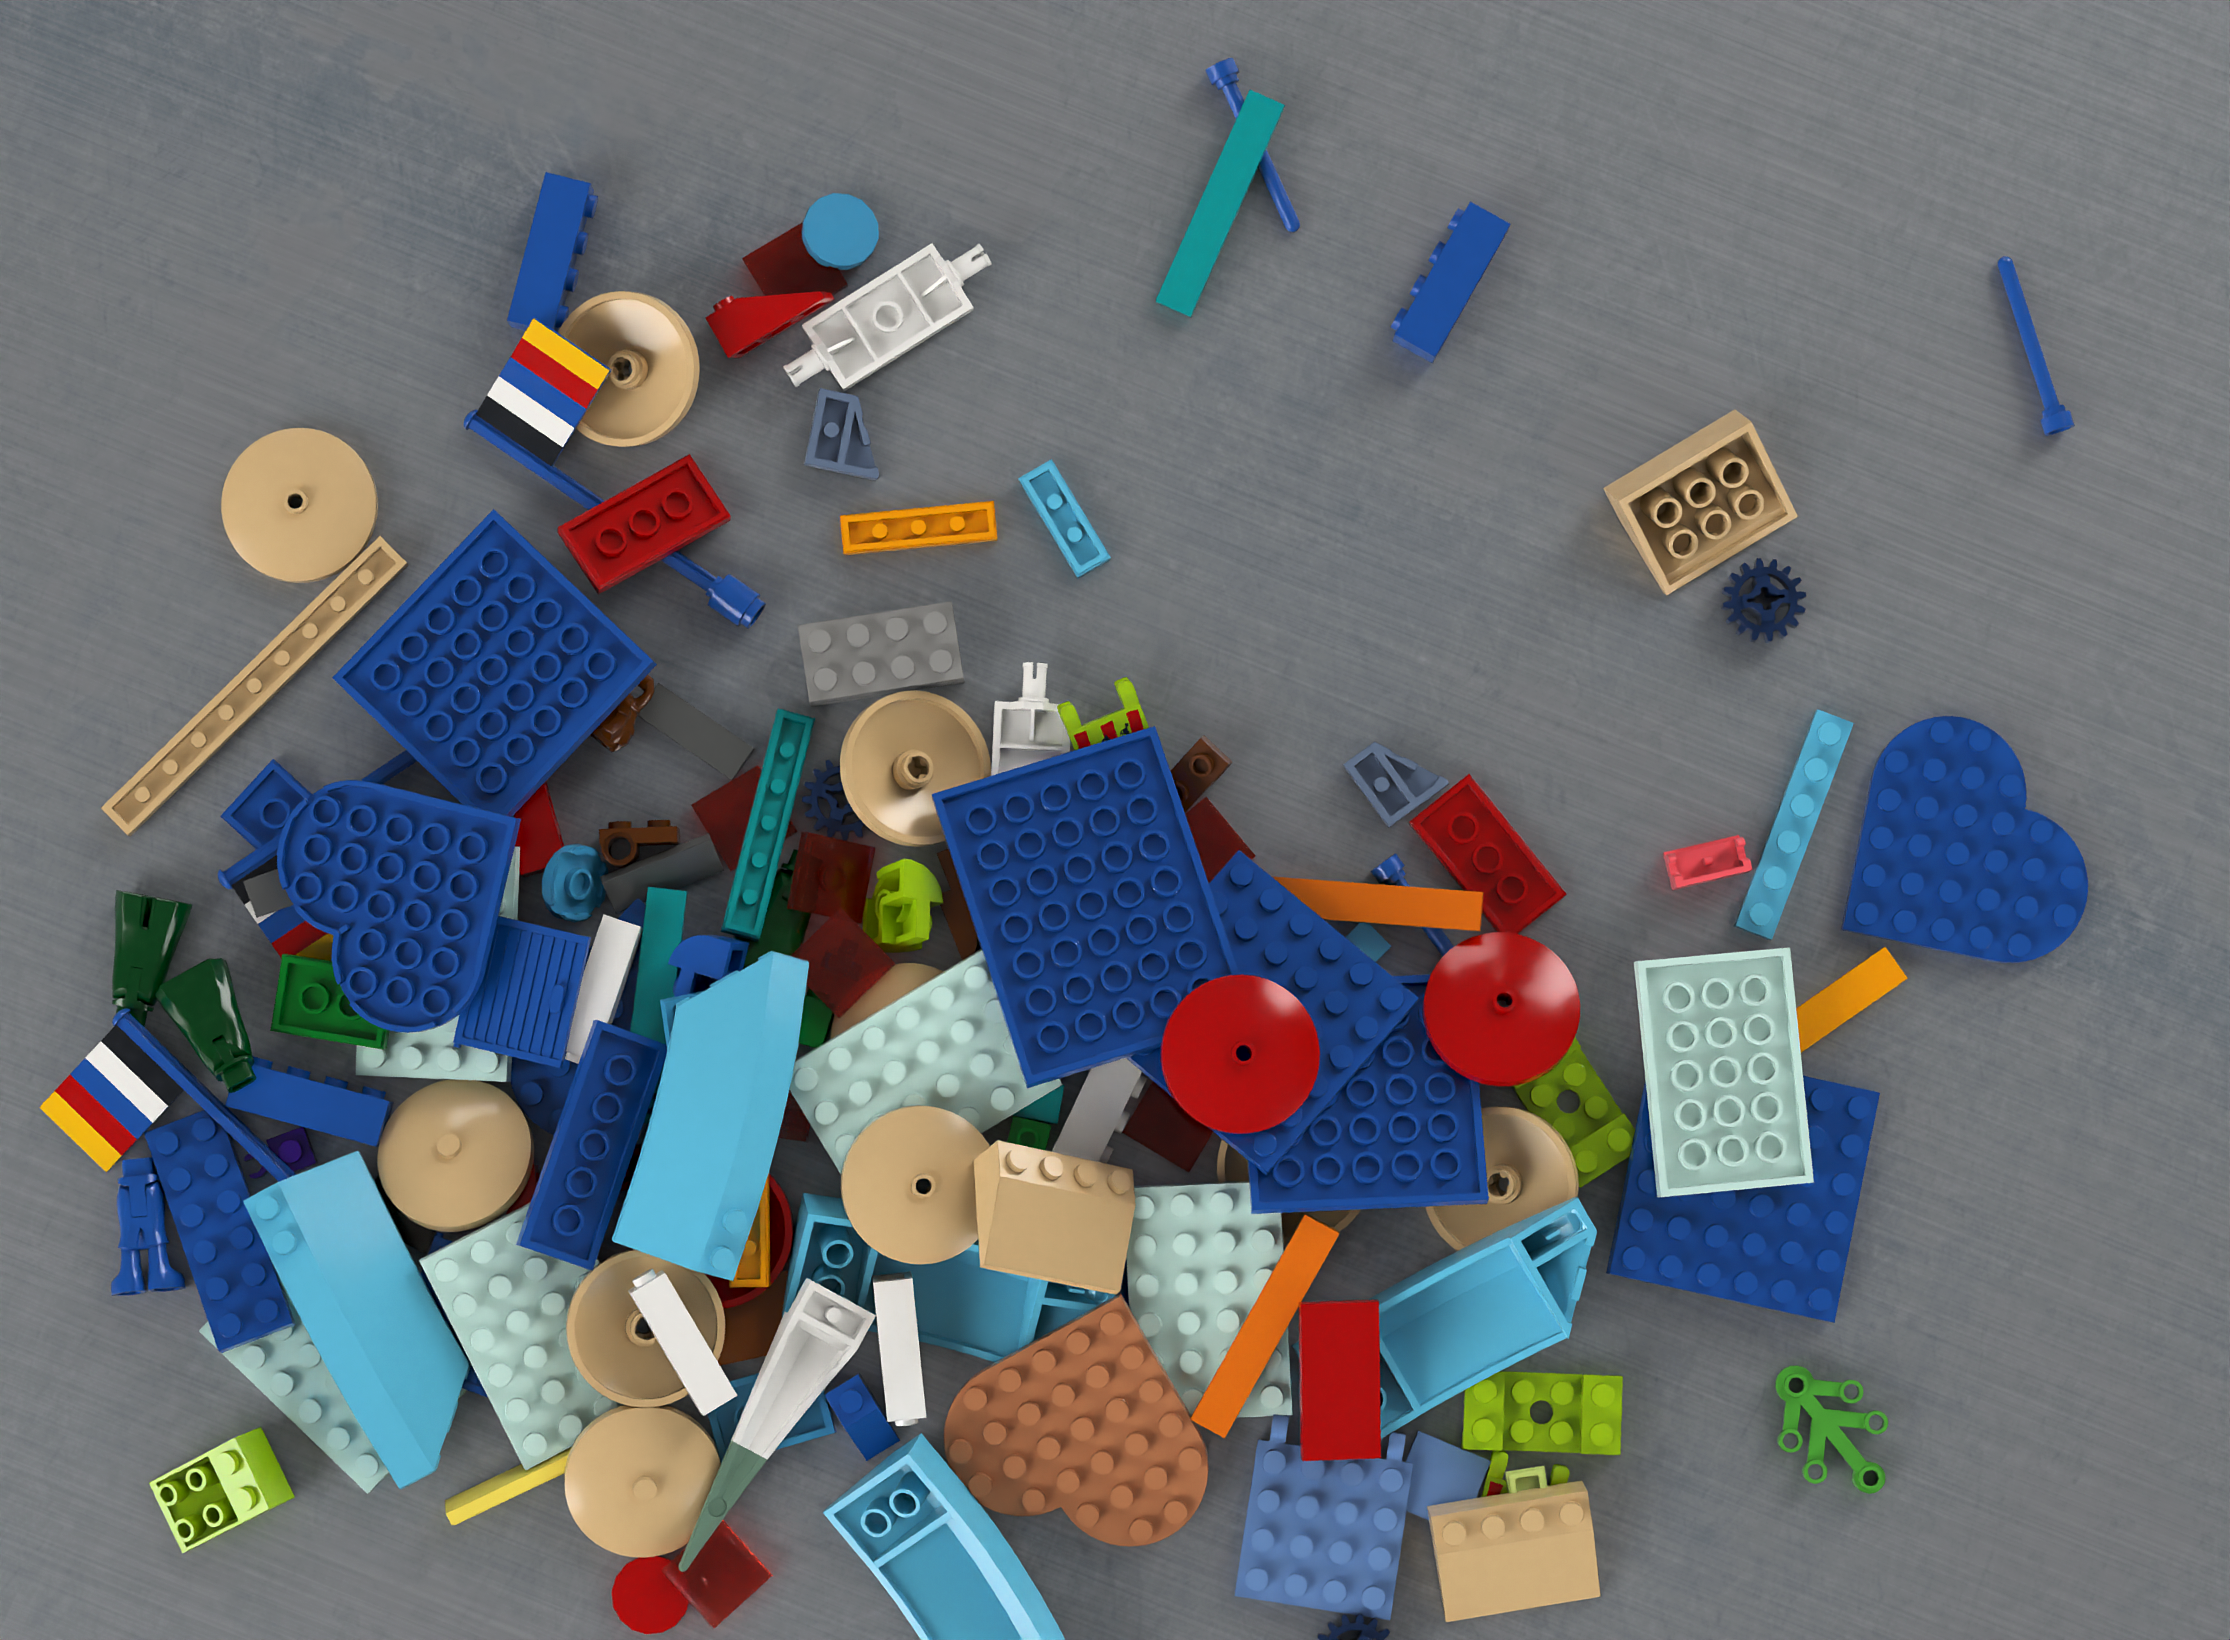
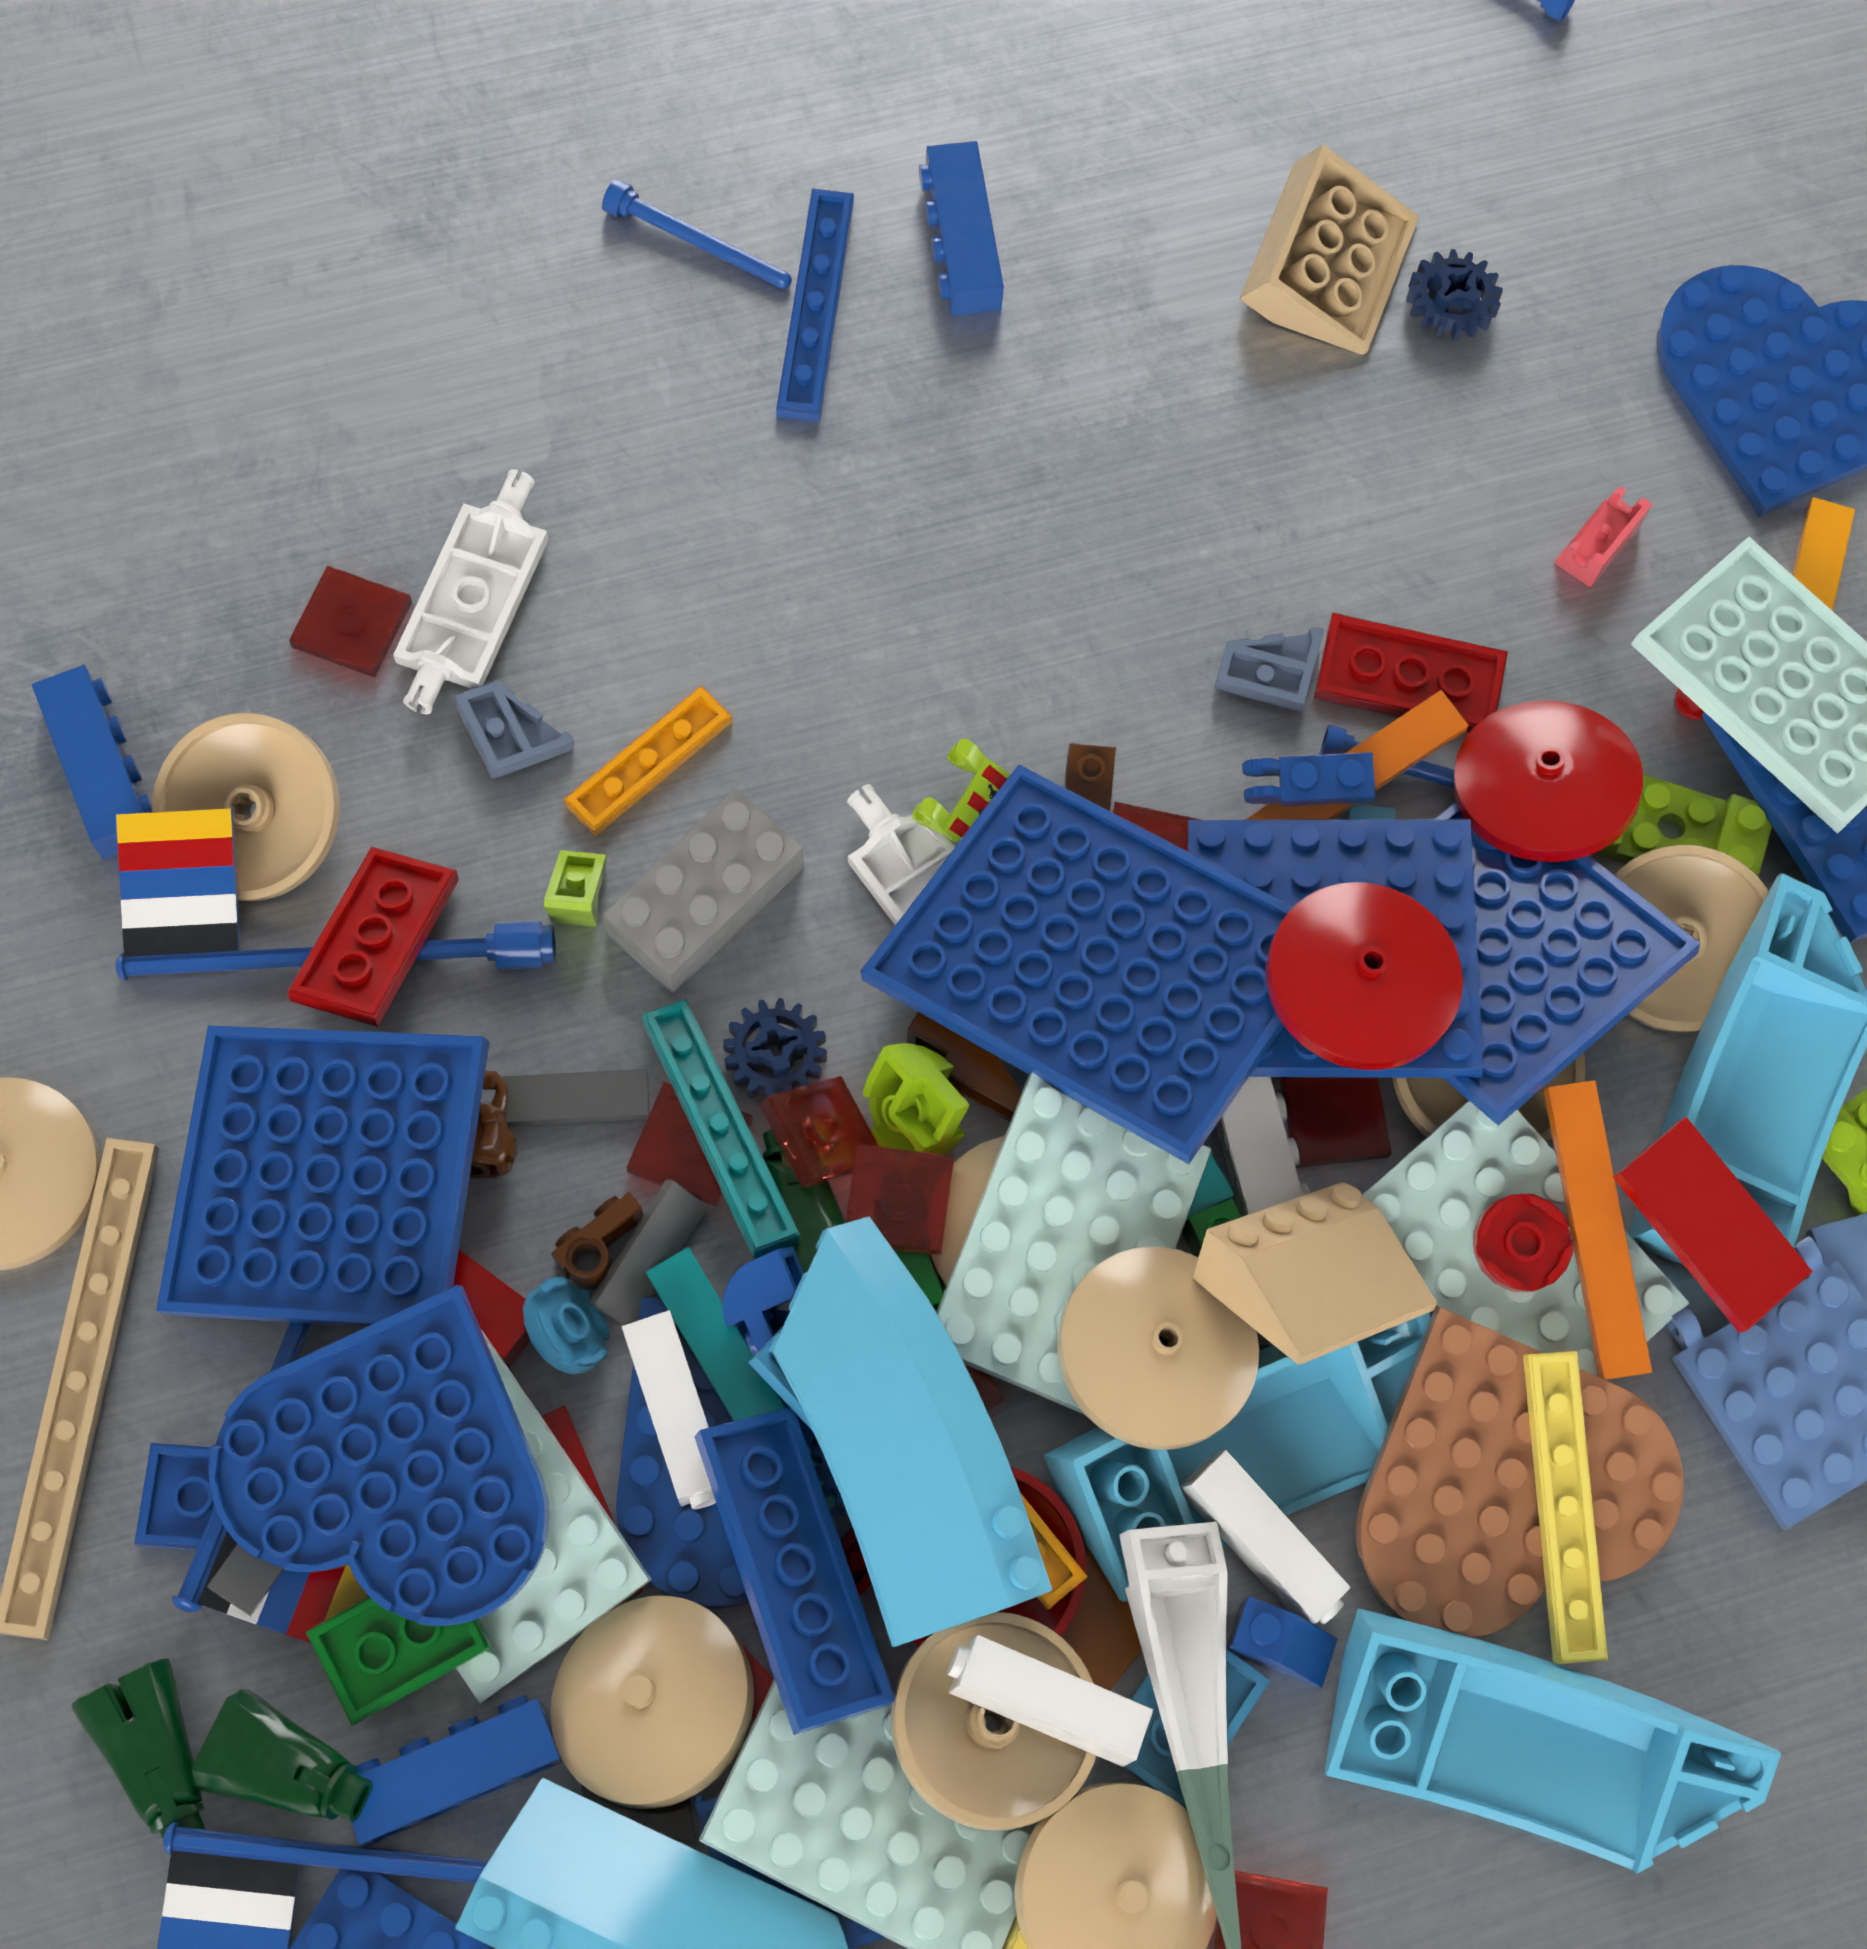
camera: 40 degrees left, 15 degrees down
dark purple plate [243,1127,318,1179] -> none
blue piece [453,916,591,1068] -> none
red slope [705,291,835,359] -> none
dark azure tile [802,193,879,270] -> none
tan dish [840,690,991,847] -> none
medium azure tile [1018,459,1111,579] -> none
teal tile [1155,90,1285,318] -> none
medium azure plate [1734,709,1854,940] -> none
none -> lime slope [544,850,606,927]
none -> blue tile [776,188,854,422]
none -> blue hinge [1242,752,1376,806]
none -> red tile [1473,1194,1573,1292]
none -> light yellow tile [1523,1351,1608,1664]

